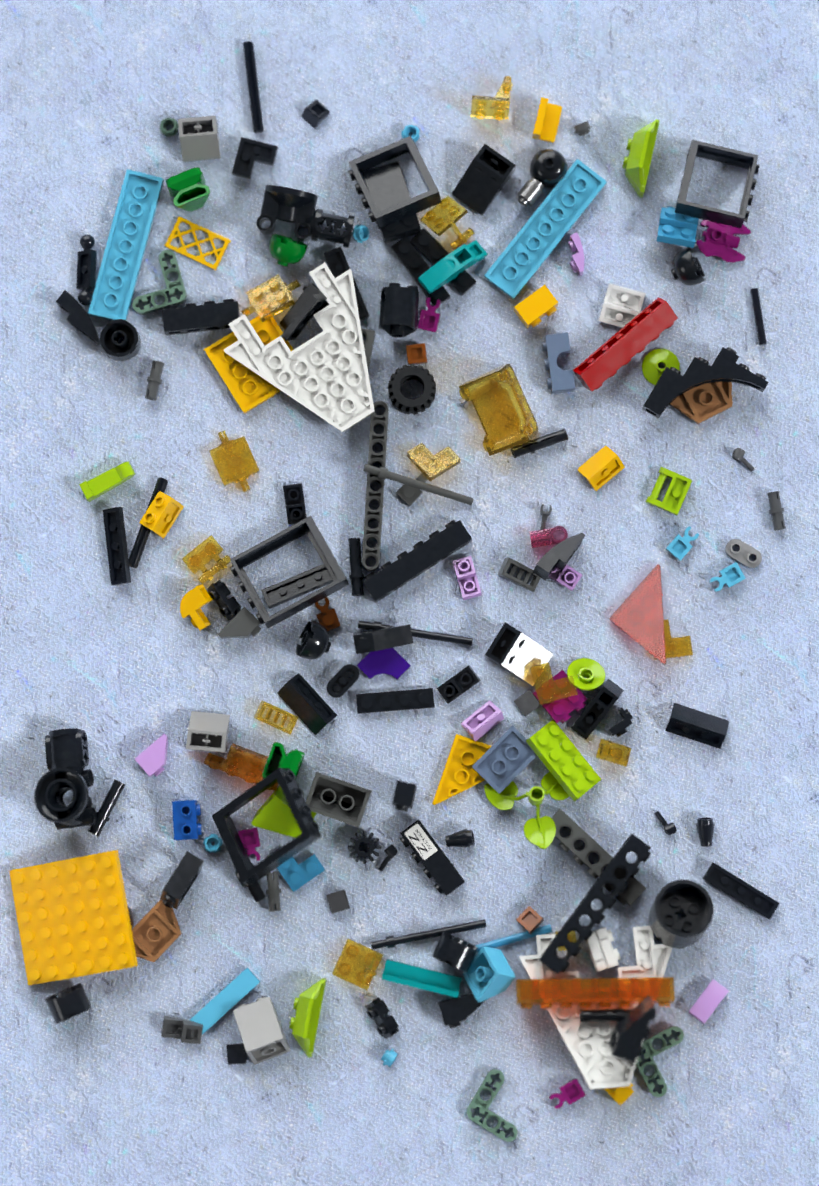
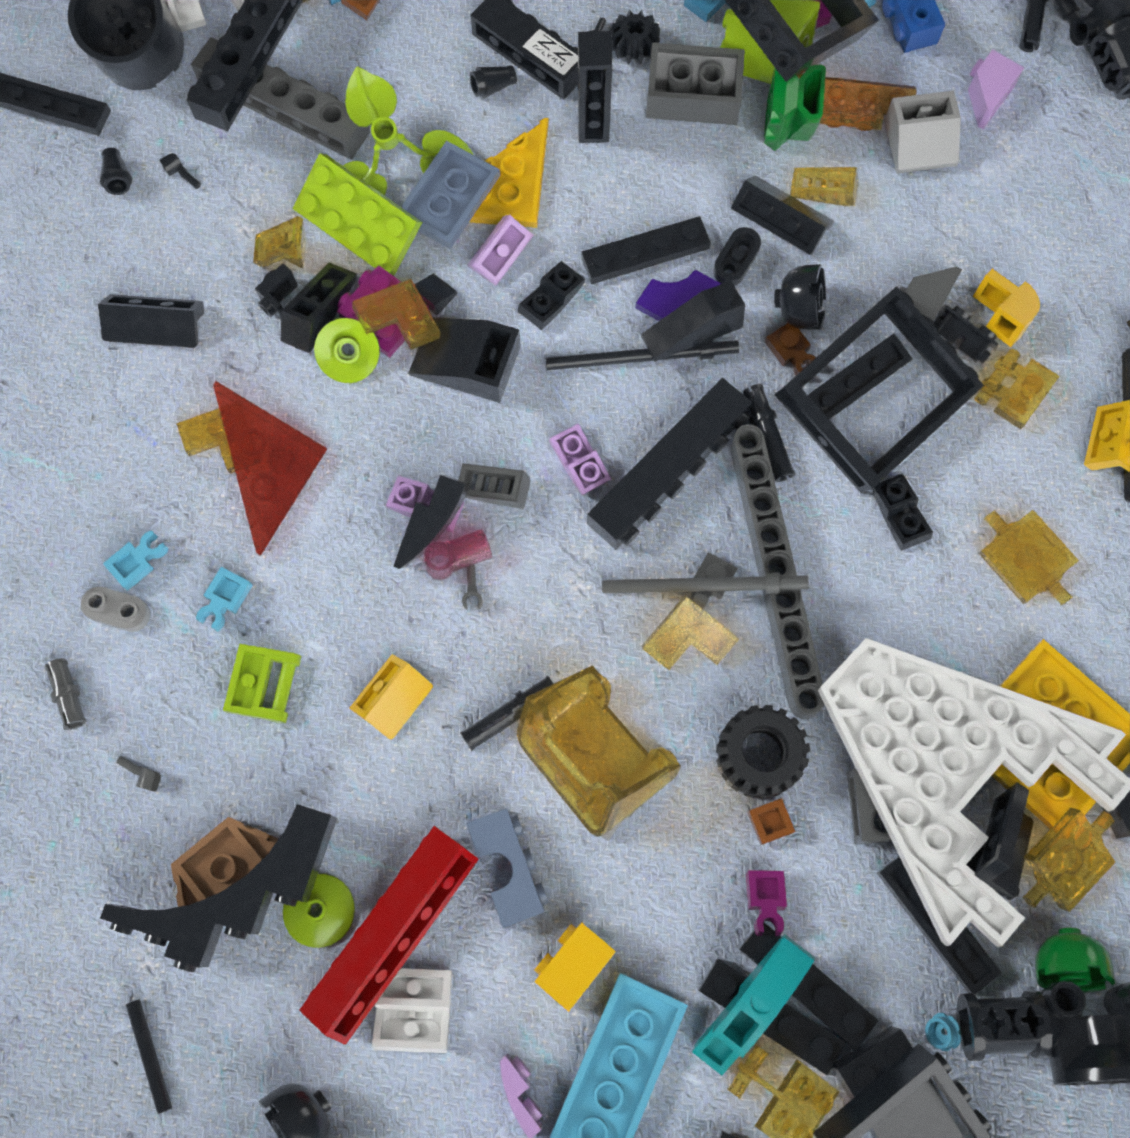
camera: 165 degrees right, 10 degrees down
black cylinder [379,283,419,338] -> none

